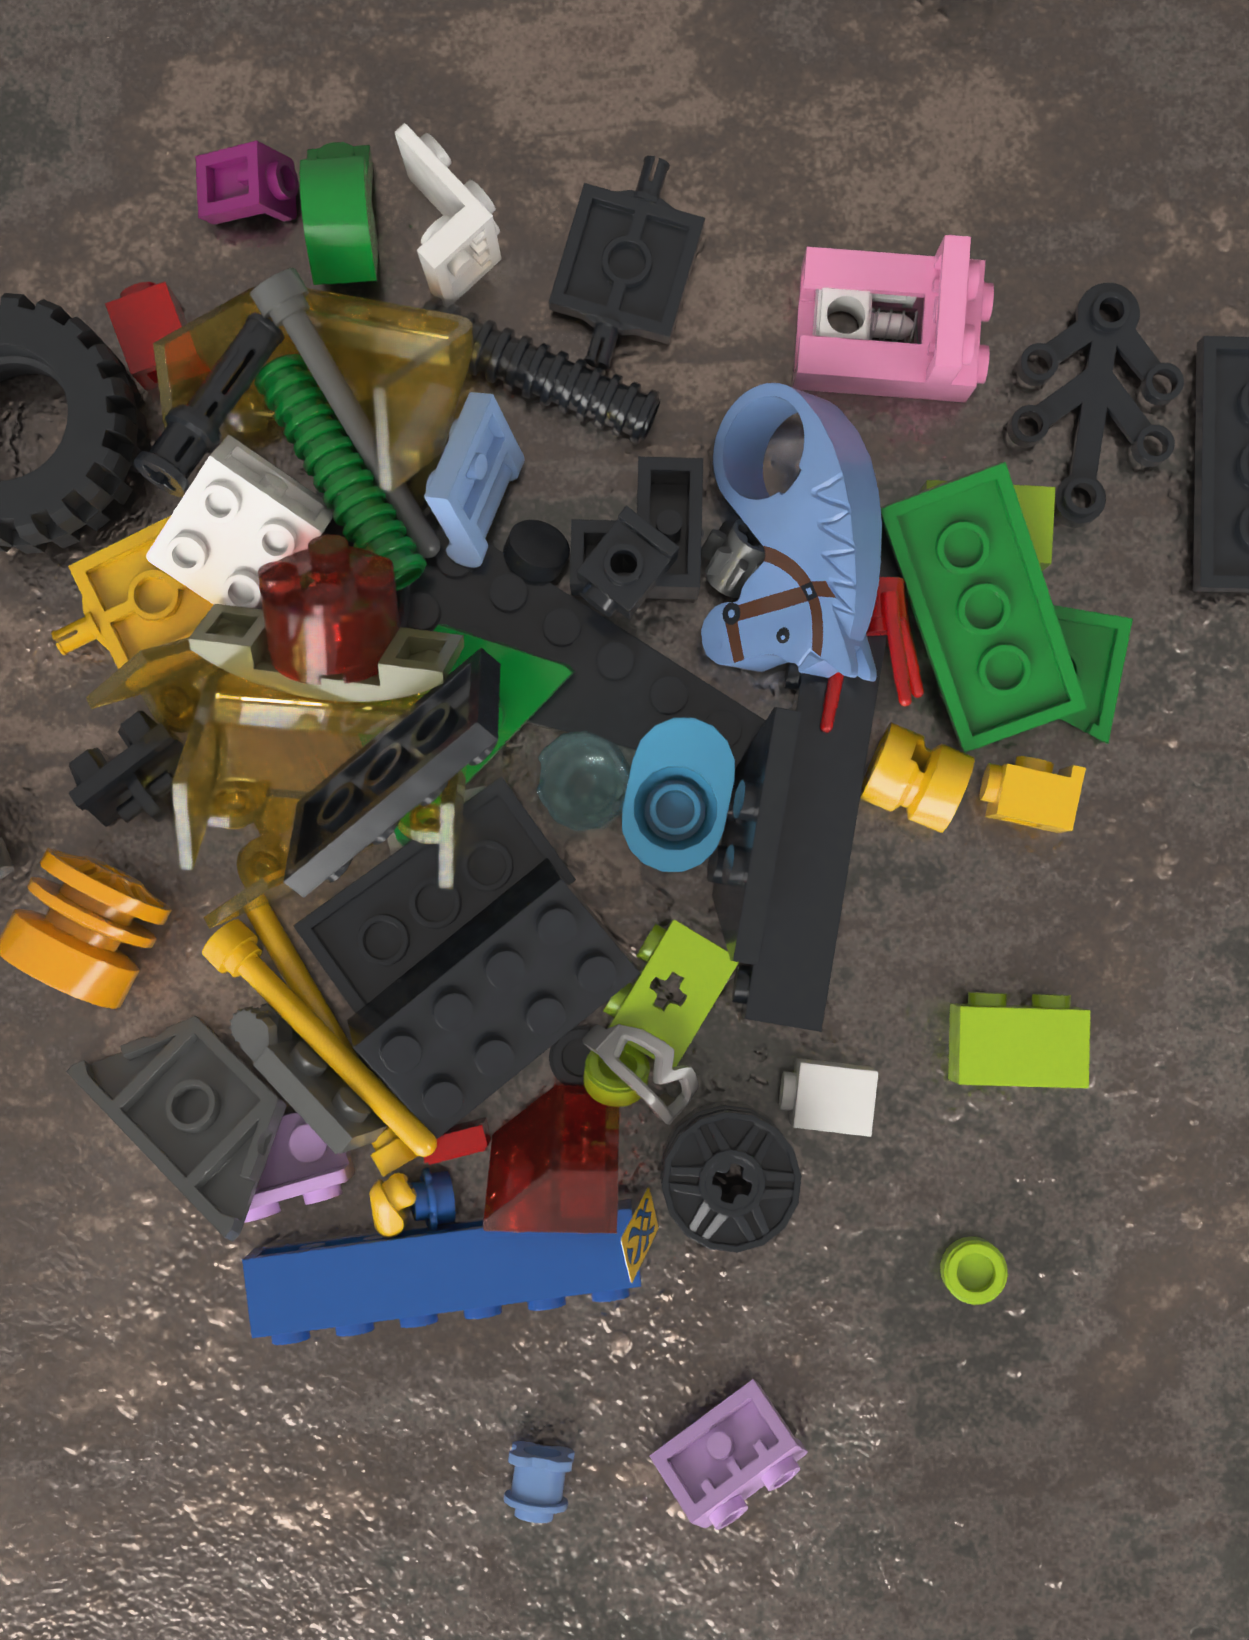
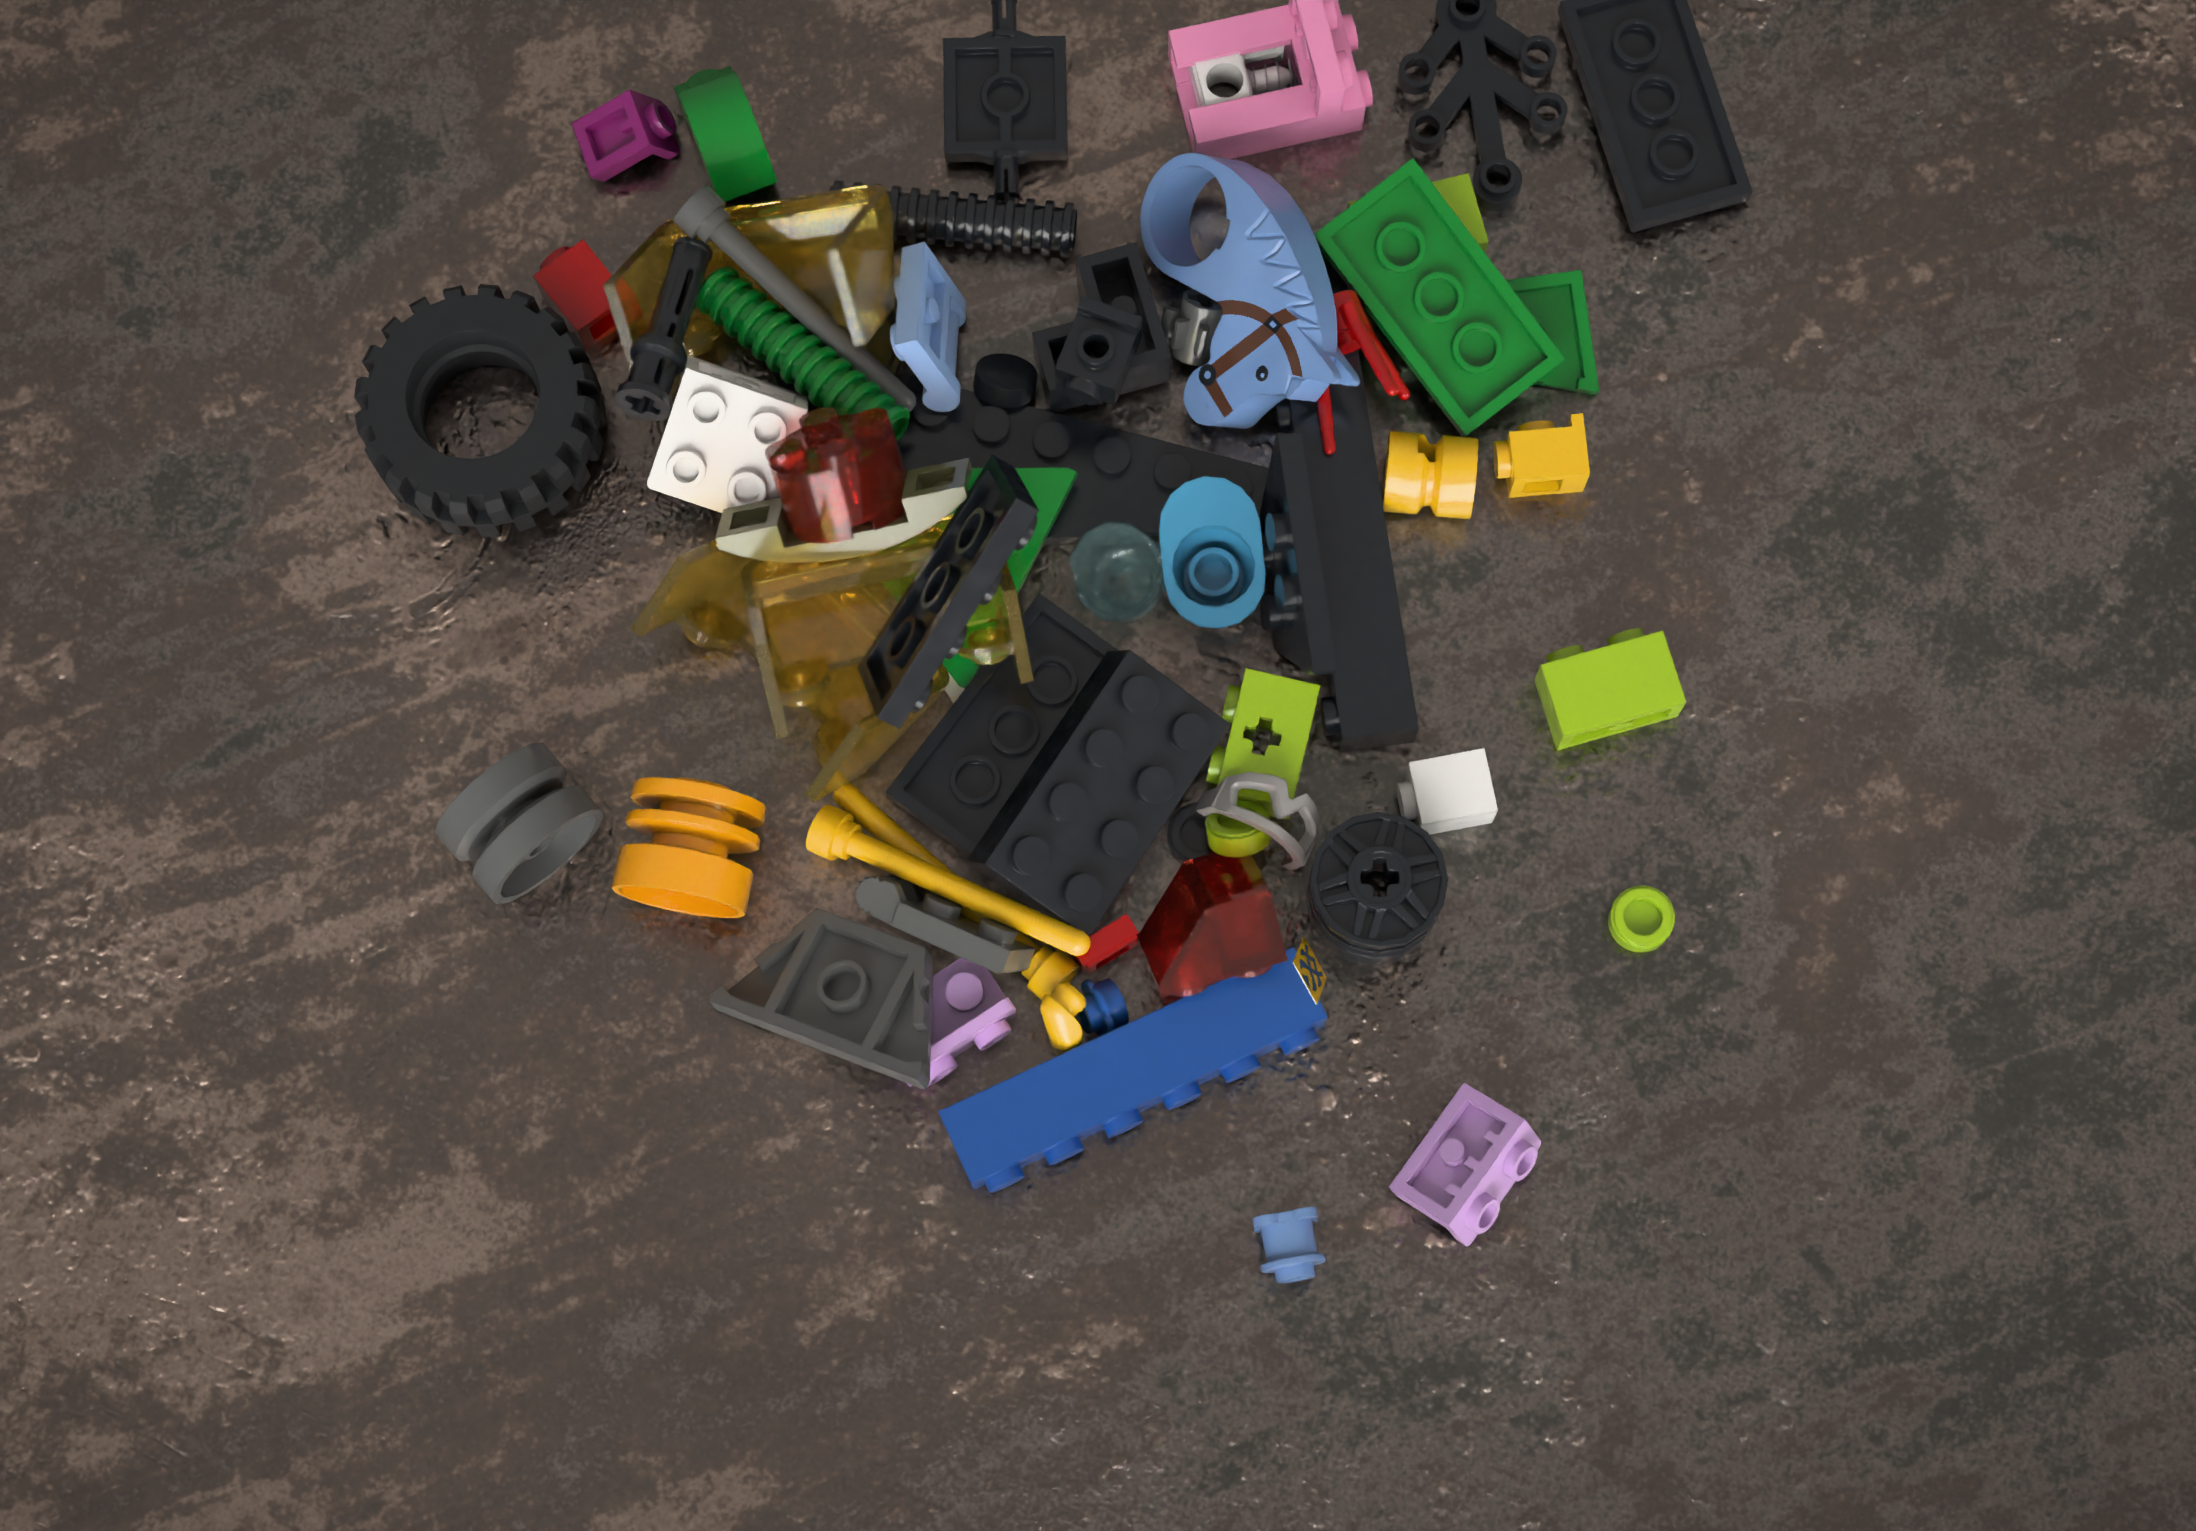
camera: 15 degrees left, 10 degrees down
yellow plate [51,516,213,682] -> none
black hips [68,711,197,827] -> none
white bracket [394,123,502,308] -> none

